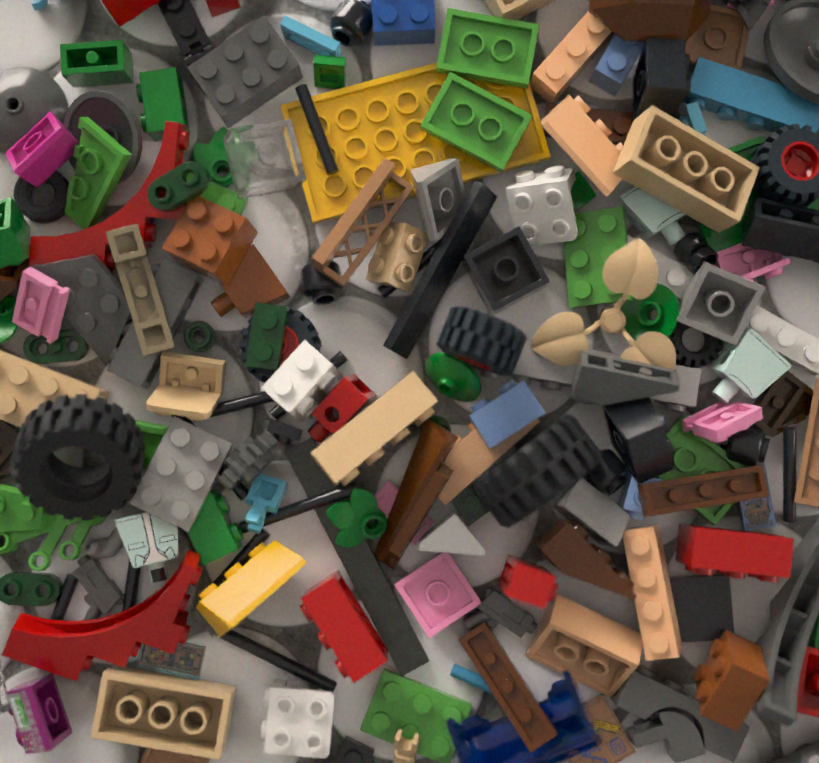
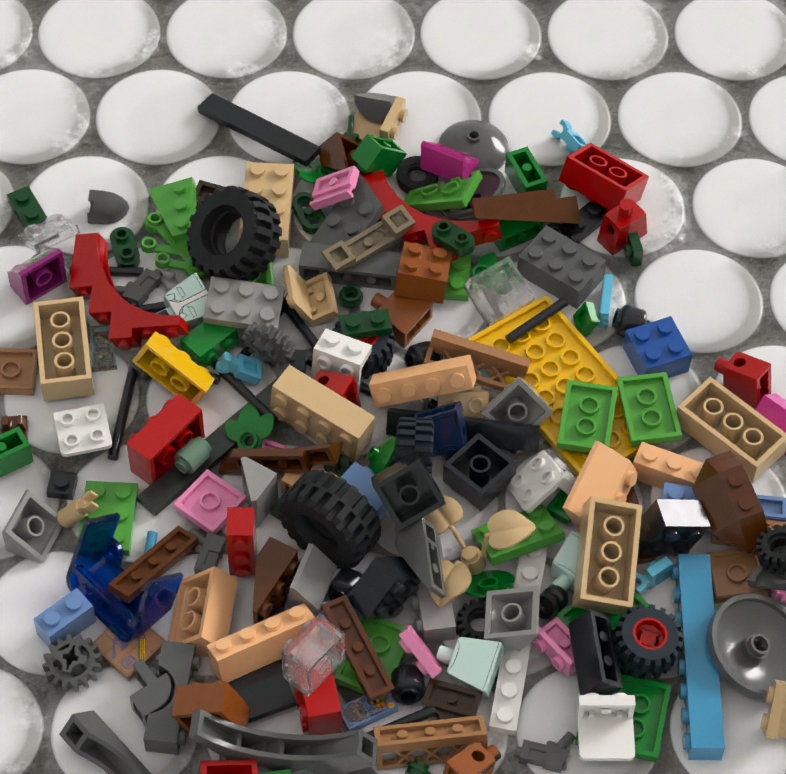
camera: 70 degrees right, 30 degrees down
none -> sand green brick [174,436,212,474]
none -> clear brick [282,614,345,697]
none -> light nougat brick [369,355,477,408]
none -> black brick [371,451,446,531]
none -> dark blue torso [414,401,468,462]
none -> reddish brown wedge [471,189,580,224]

